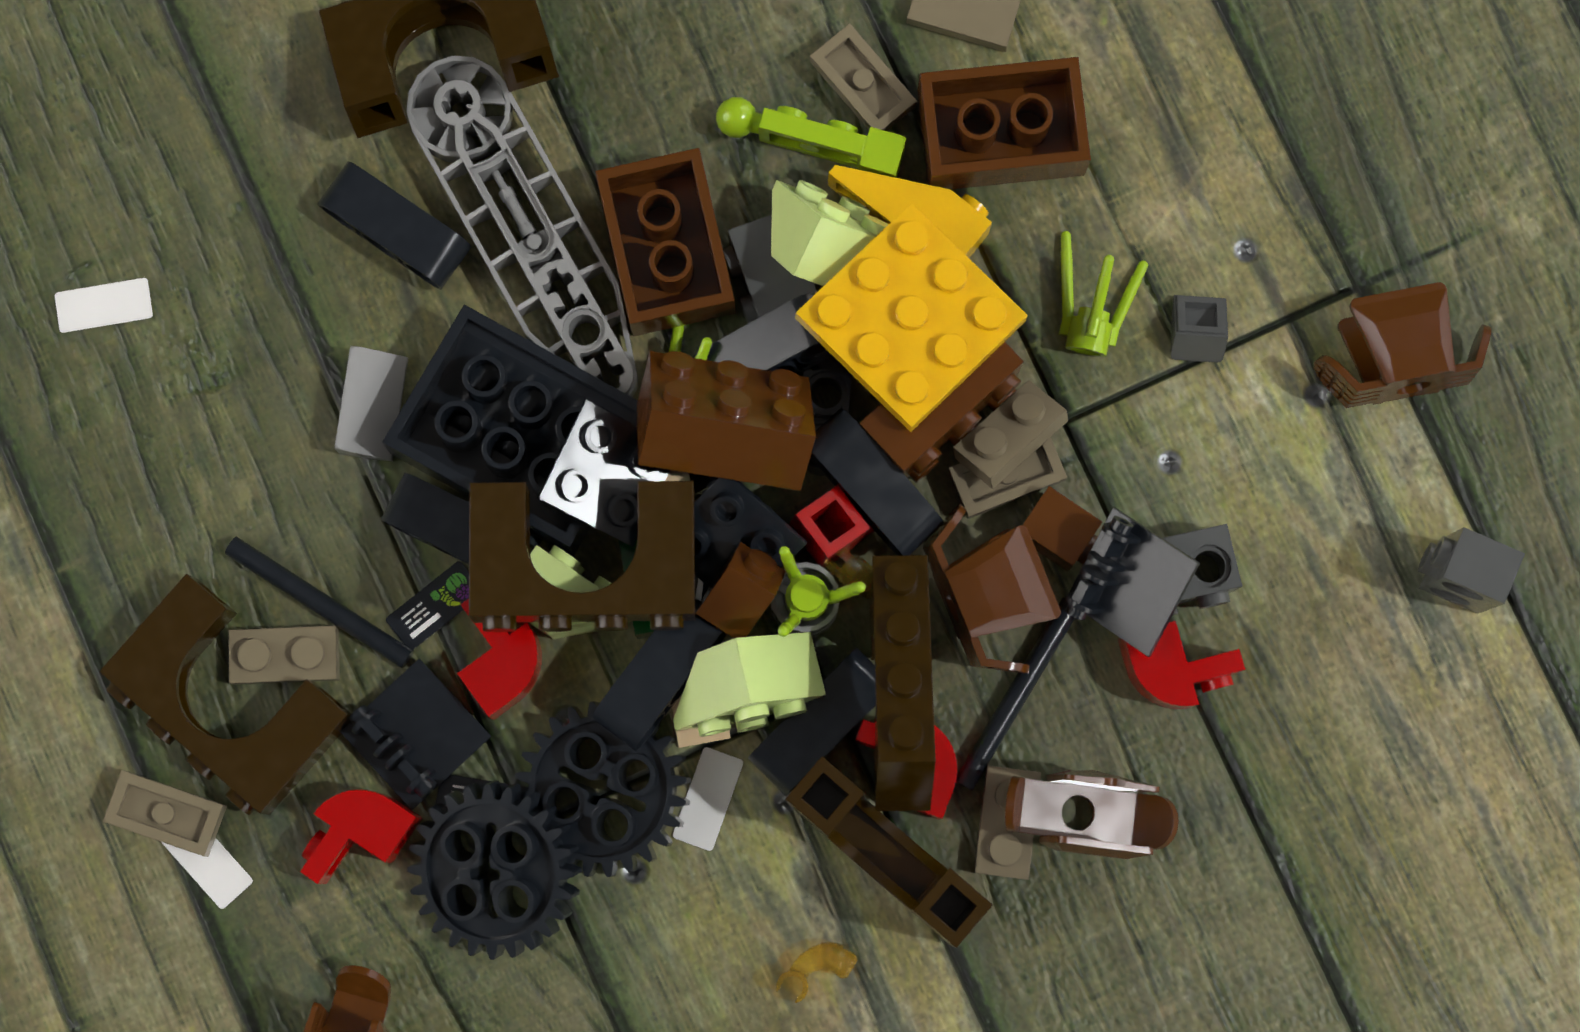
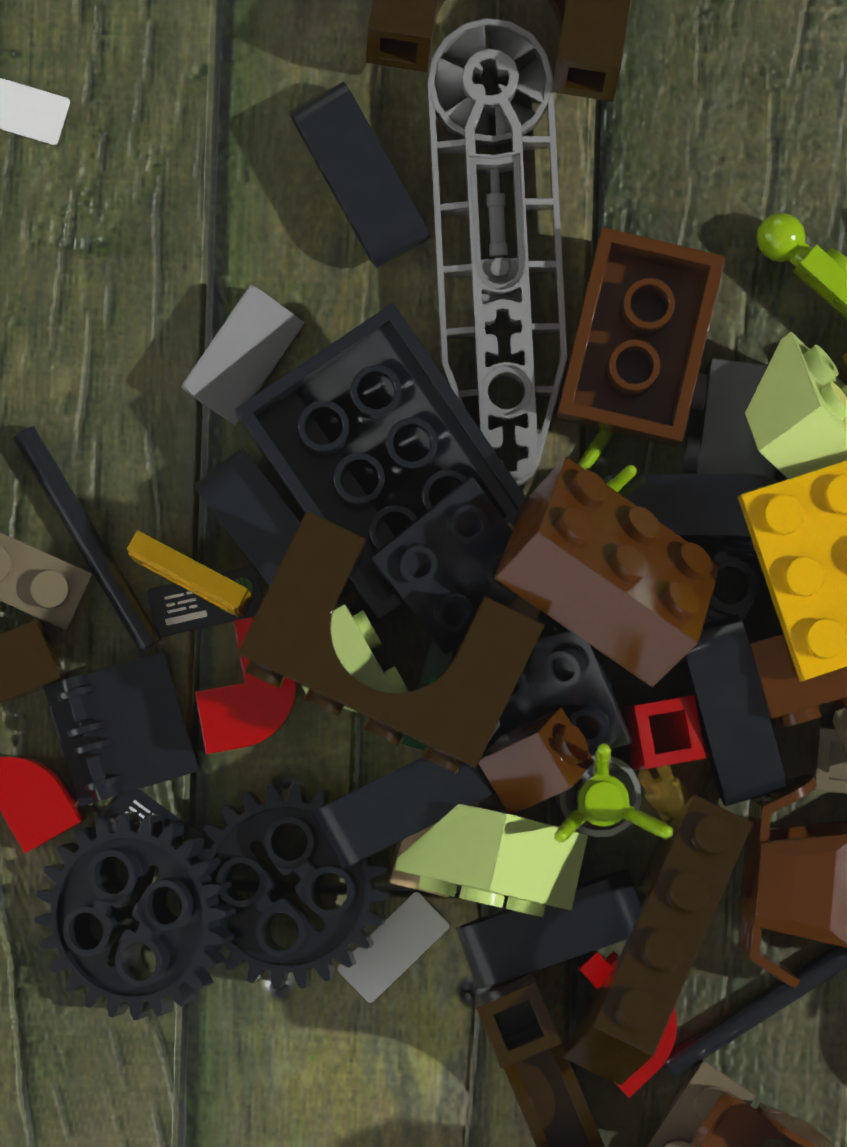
camera: 25 degrees right, 5 degrees up
none -> yellow tile [127,530,253,617]

